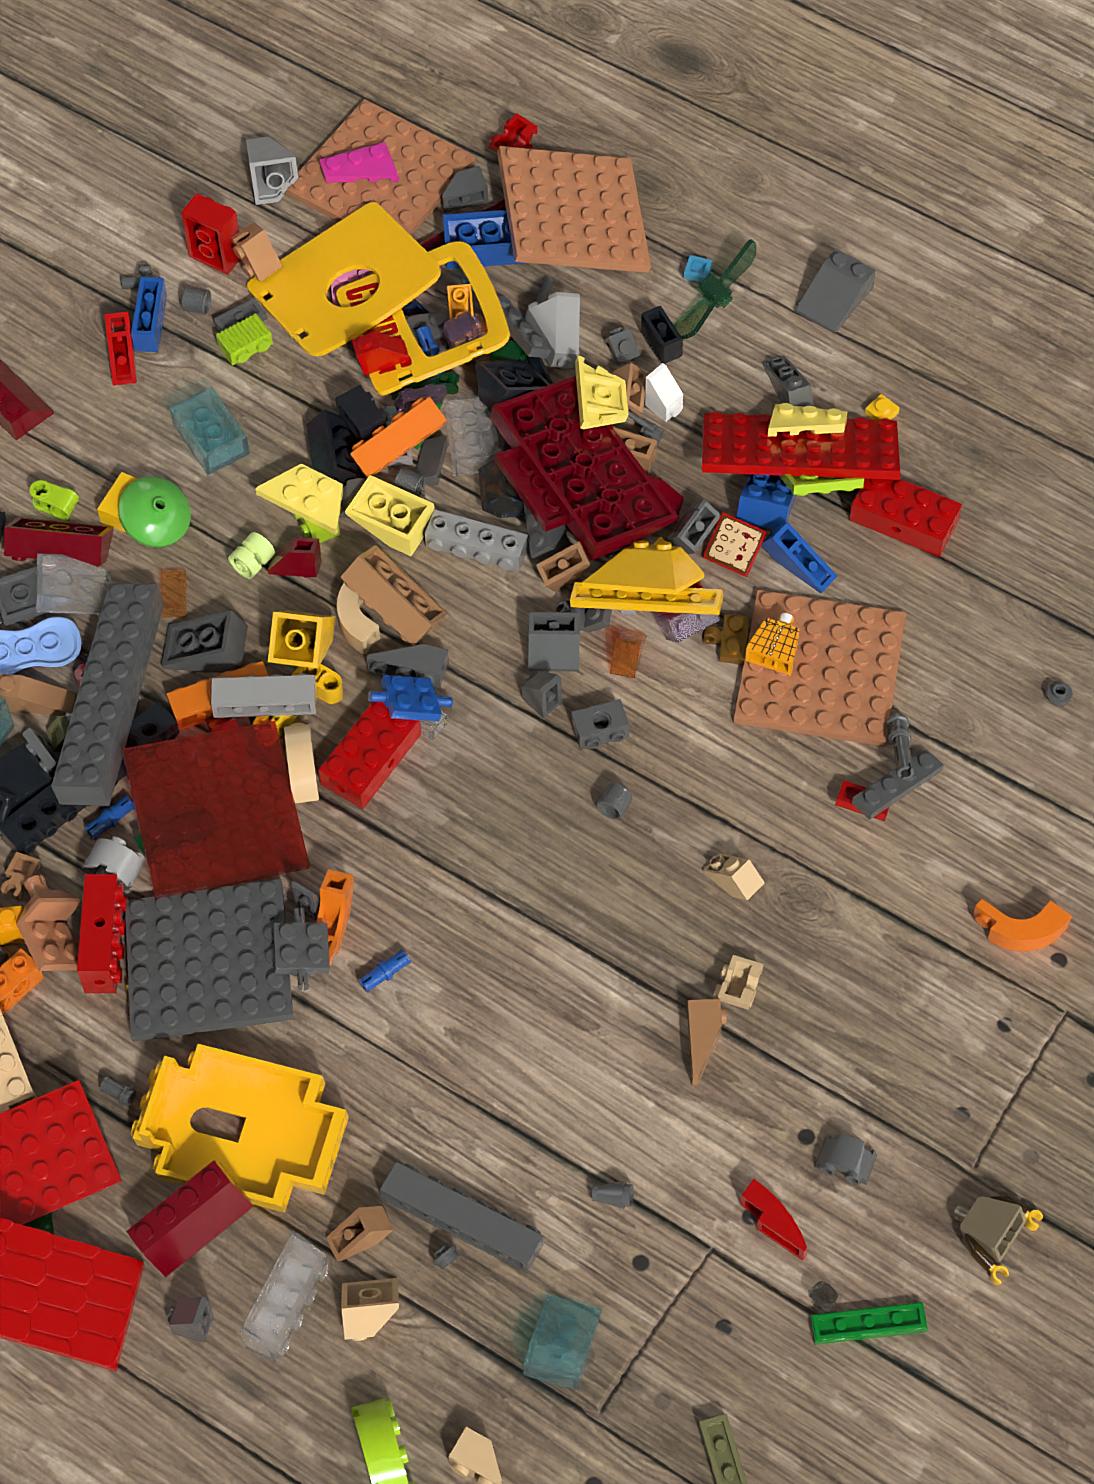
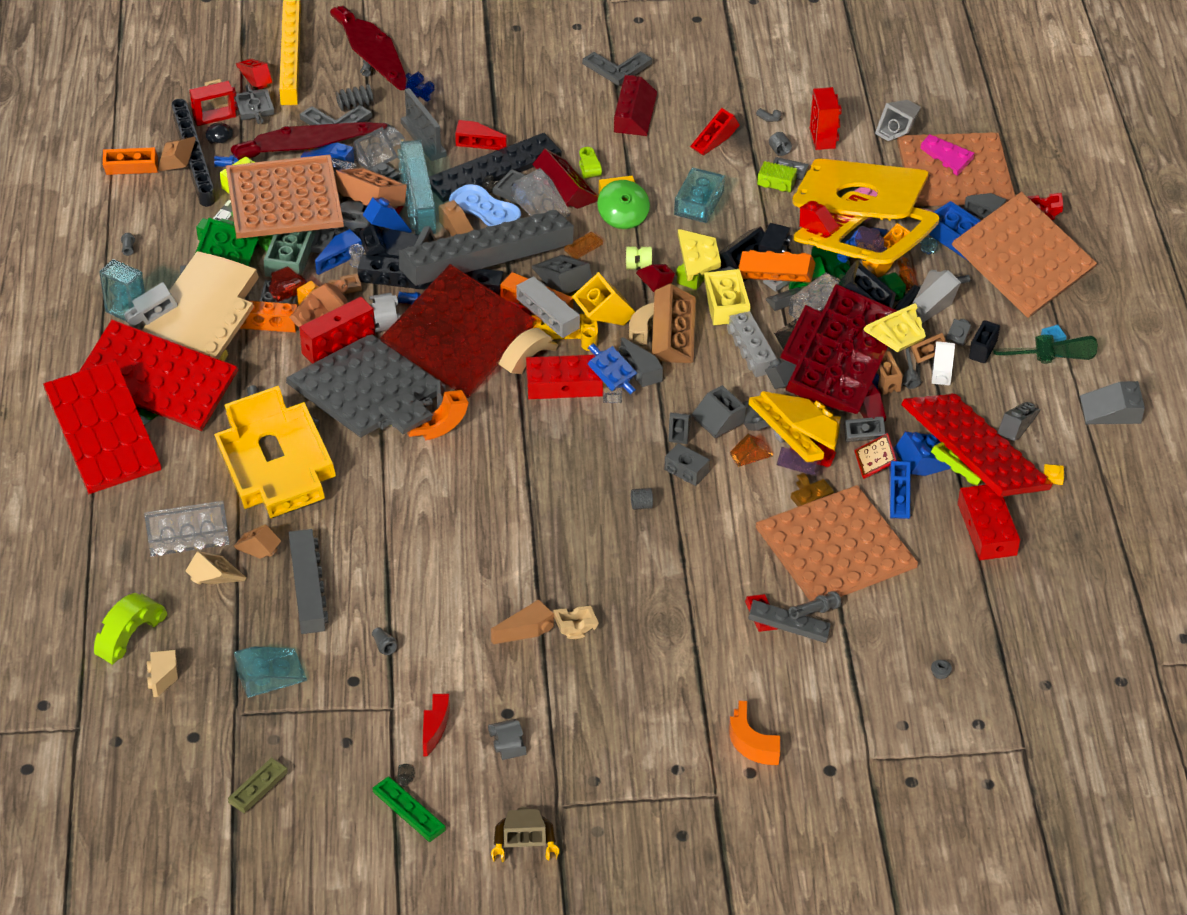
camera: 50 degrees right, 15 degrees down
dark red slope [126,1160,254,1277] -> none
blue brick [131,277,167,352] -> none
dark grey slope [167,1297,214,1343] -> none
brick [231,222,283,282] -> none
blue pin [358,949,411,993] -> none
dark grey piece [393,467,426,497] -> none
plate [394,384,448,412] -> none
dark grey plate [433,1244,459,1269] -> none
dark grey plate [498,296,551,358] -> none
medium nougat slope [536,542,590,592] -> none
tan slope [702,854,765,900] -> none
light orange torso [745,613,799,676] -> none
light yellow wing [768,403,848,437] -> none

